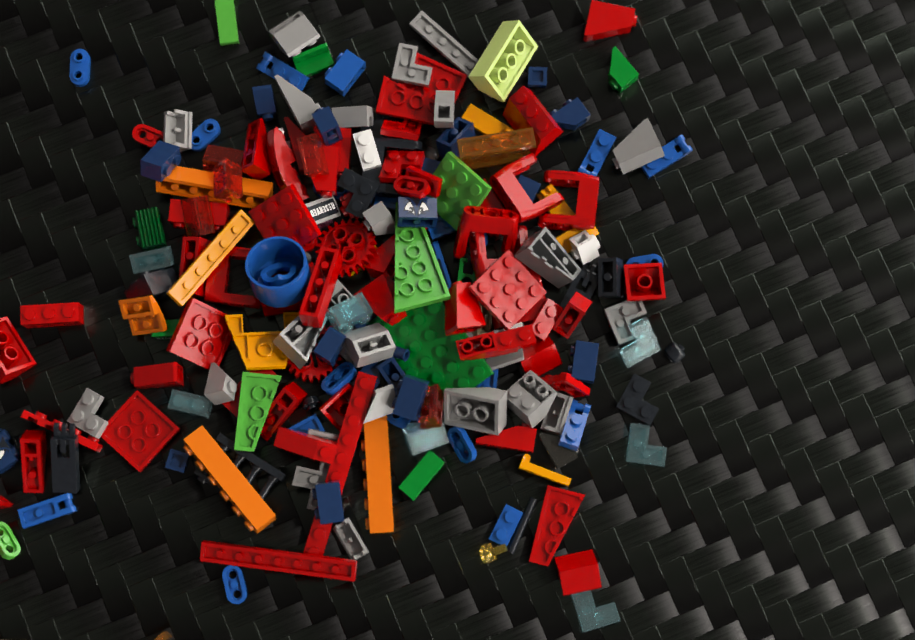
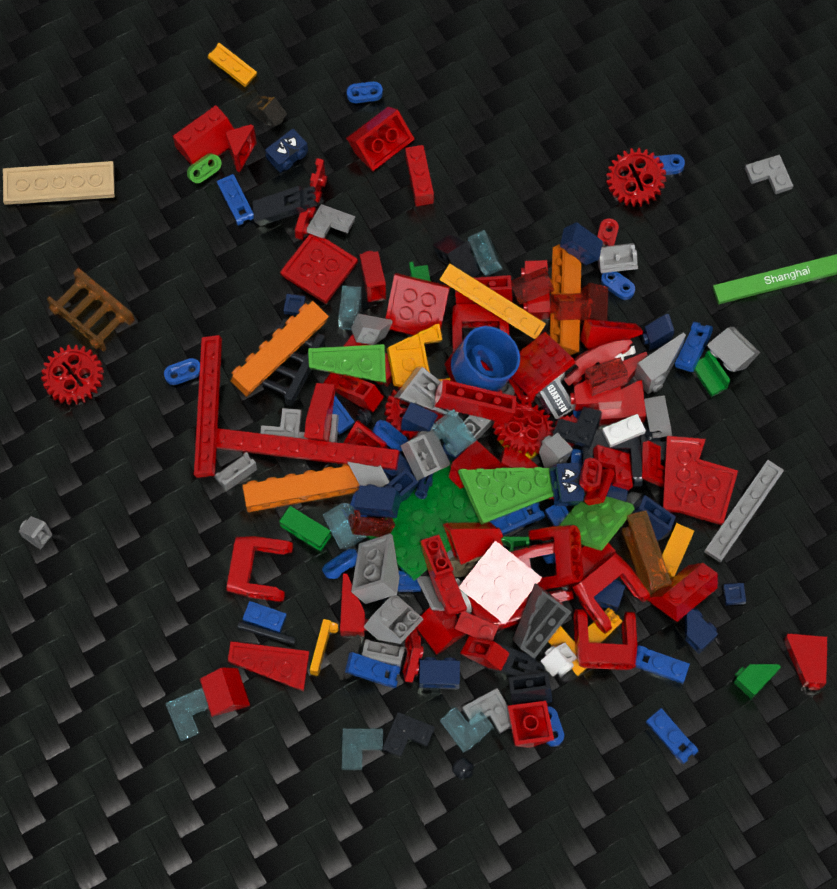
camera: 85 degrees right, 10 degrees down
red slope [20,430,47,493] -> none
orange slope [119,295,168,336] -> none
dark green brick [132,207,167,251] -> none
dark blue slope [311,106,343,146] -> none
dark blue brick [312,480,344,525] -> none
blue brick [324,49,366,96] -> none
light grey plate [392,43,432,88] -> none
light grey slope [434,90,455,128] -> none
yellowish green slope [468,20,538,102] -> none
clear yellow plate [480,543,508,563] -> none
light grey slope [612,118,665,174] -> none
none -> red connector [227,536,293,602]
none -> red gear [606,148,666,207]

